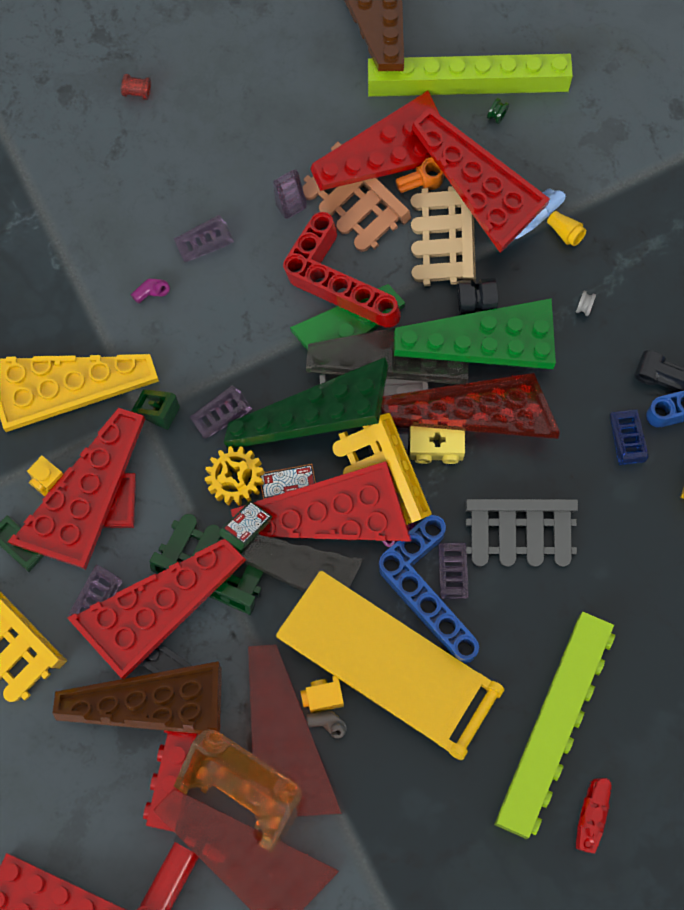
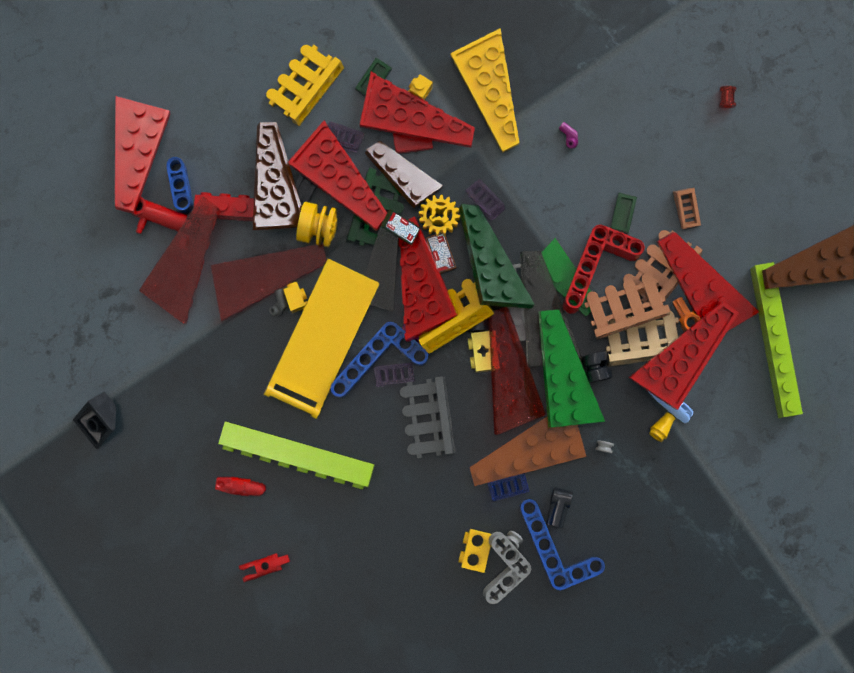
camera: 80 degrees right, 10 degrees up
dark green slope [131,389,180,430] -> none
clear purple slope [174,215,234,262] -> none
clear orange windscreen [174,729,302,853] -> none
clear purple slope [273,169,307,219] -> none
dark green bush [487,98,509,124] -> none
none -> blue beam [166,157,193,214]
none -> yellow wheel [296,202,338,247]
none -> wing [365,141,443,208]
none -> dark orange wing [469,417,586,486]
none -> nougat fence [584,273,671,340]
none -> dark green tile [610,193,637,234]
none -> nougat slope [673,188,701,229]

